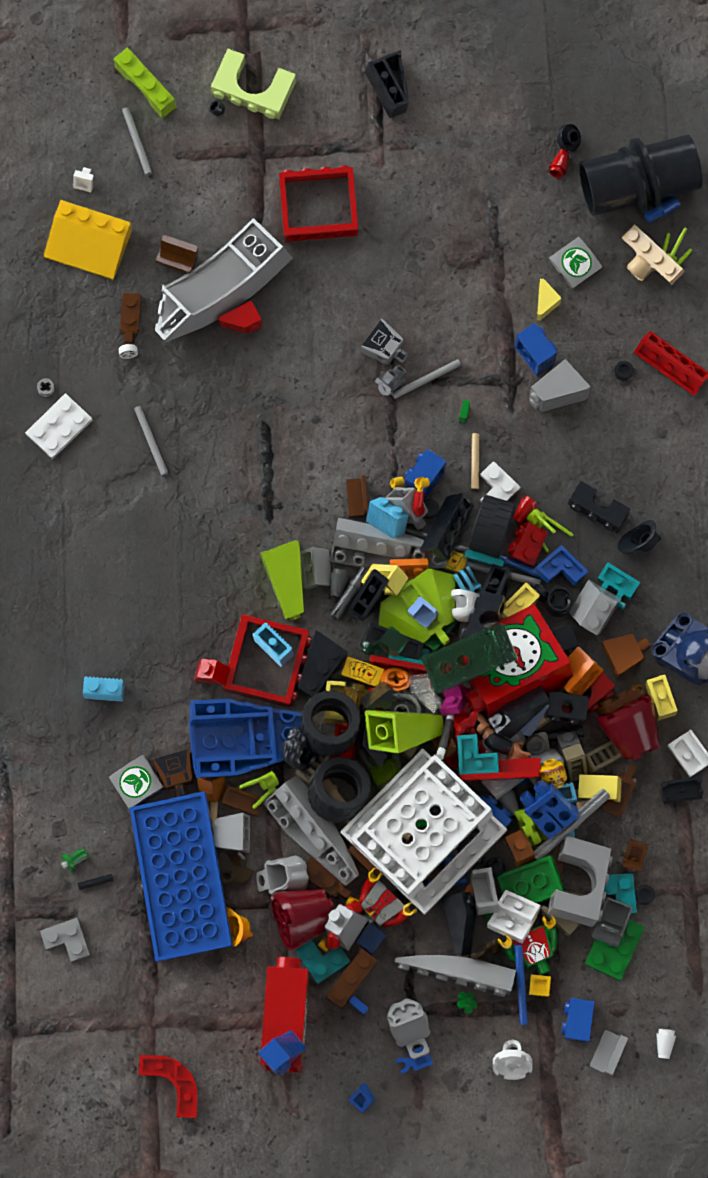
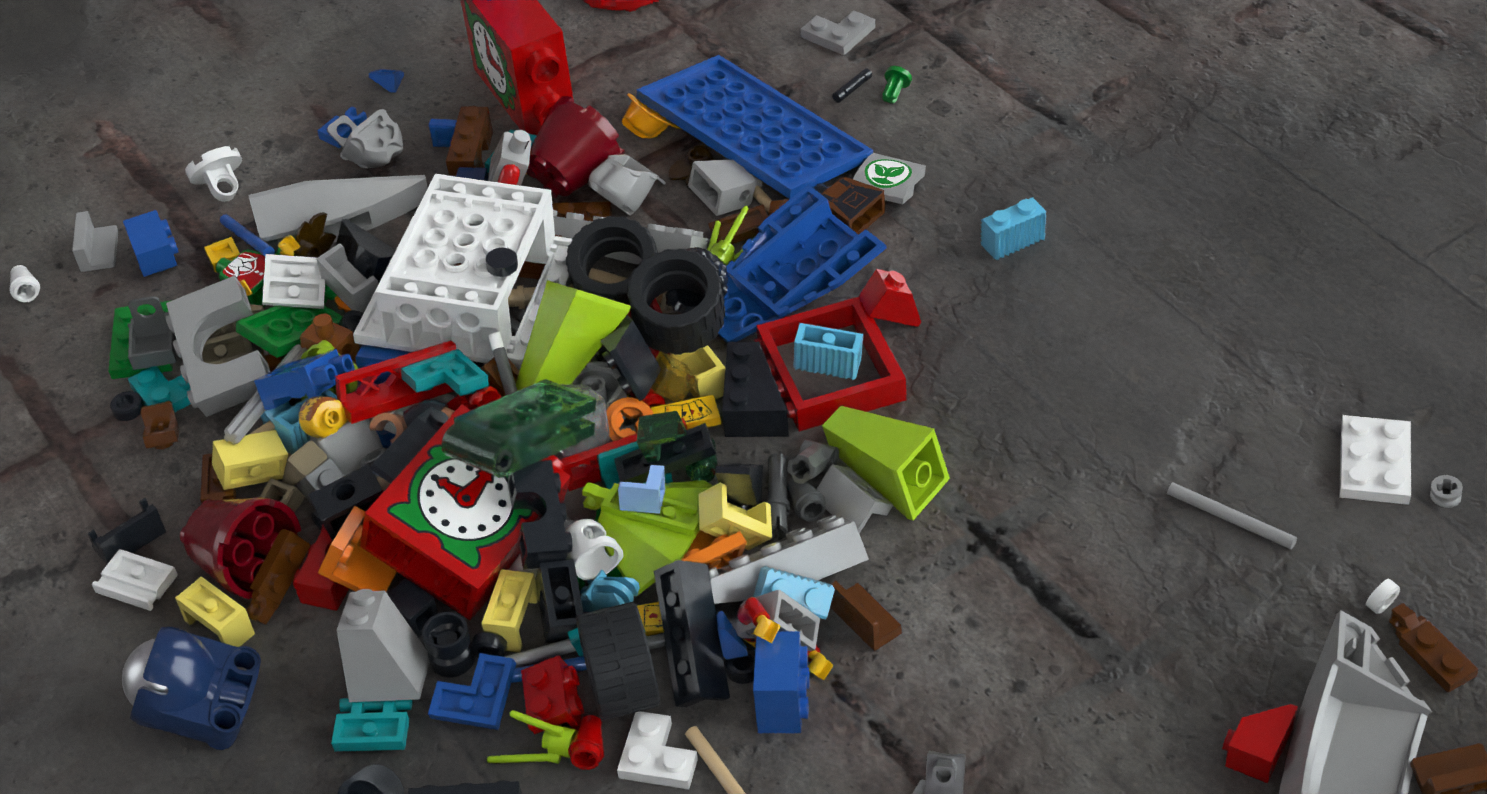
camera: 150 degrees right, 30 degrees down
dark orange torso [601,634,651,678] -> none
none -> black tile [486,247,518,277]
none -> blue slope [716,611,748,660]
none -> dark grey piece [787,439,839,484]

